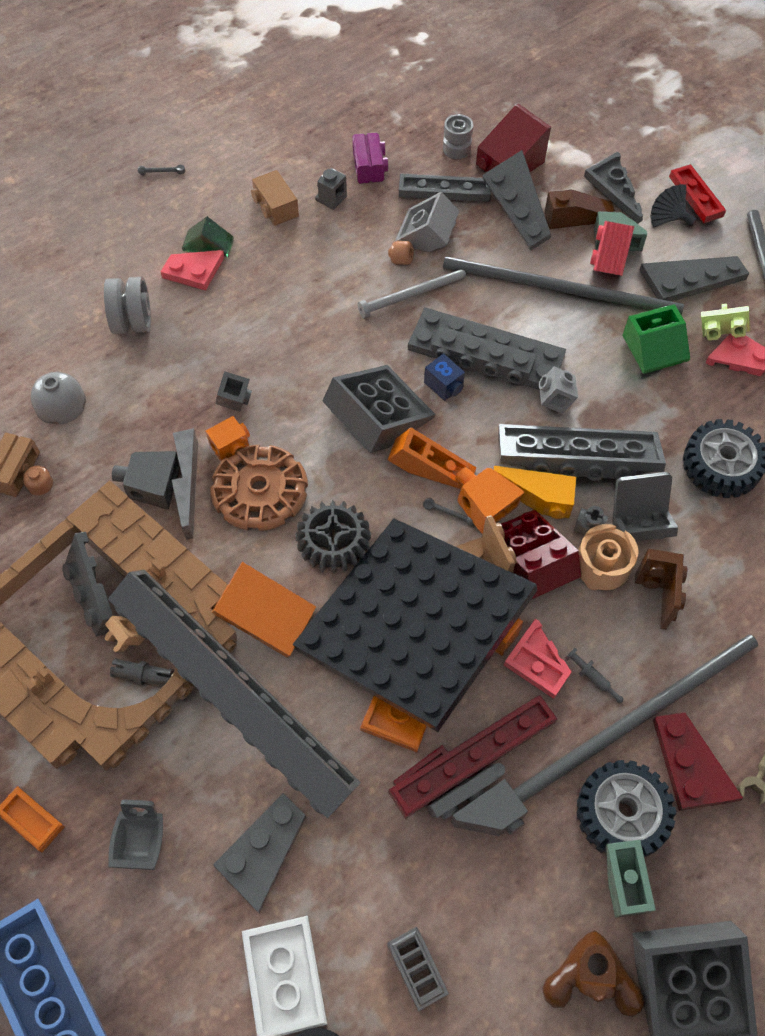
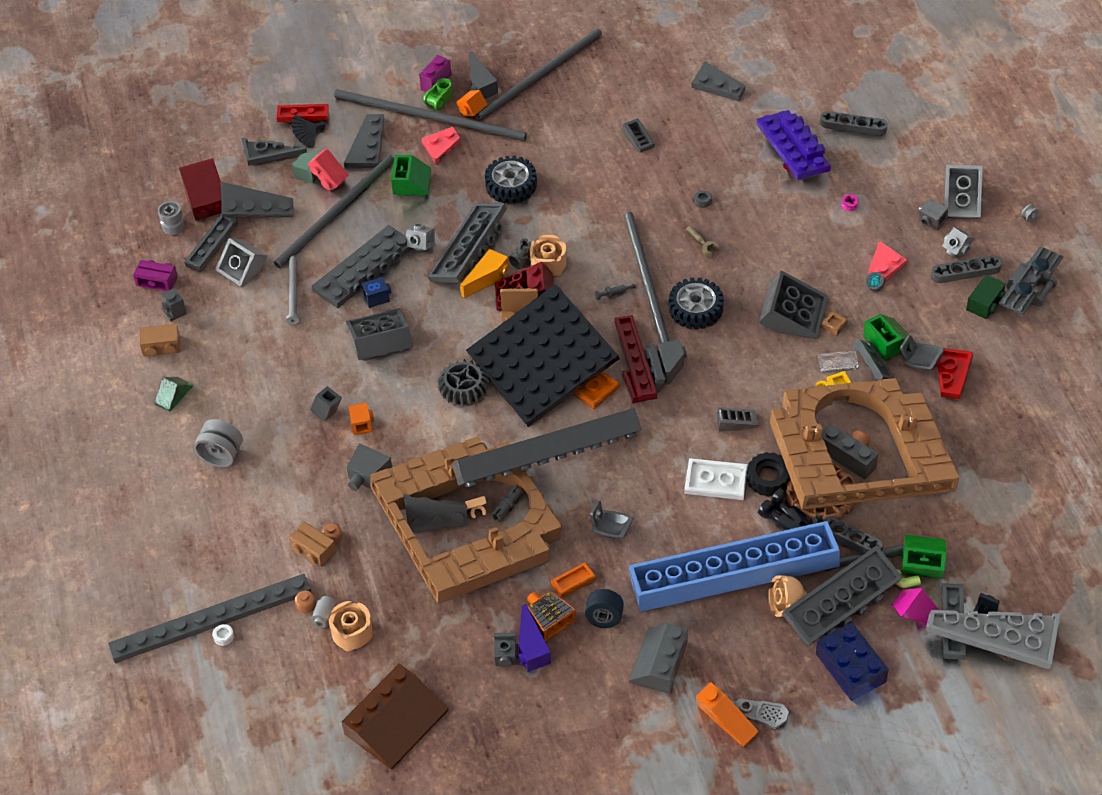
camera: 65 degrees left, 10 degrees down
light grey cylinder [31,371,86,424] -> none
dark grey hinge [137,165,185,175] -> none
coral wing [161,250,225,291] -> none
flat silver slope [172,428,198,540] -> none
nougat plate [210,445,308,531] -> none
orange tile [212,562,316,658] -> none
dark grey wing [213,793,306,914] -> none
orange slope [387,427,477,489] -> none
nougat piece [388,241,414,265] -> none
dark grey hinge [423,498,475,526] -> none
orange torso [455,467,525,534] -> none
coral wing [504,618,571,699] -> none
reddish brown head [542,930,644,1017] -> none
reddish brown slope [544,189,615,229] -> none
sand green slope [606,840,656,918] -> none
dark grey bracket [612,472,678,542] -> none
reddish brown bracket [635,548,688,630] -> none
dark red wing [653,712,743,811] -> none
yellowish green hips [701,304,750,341] -> none

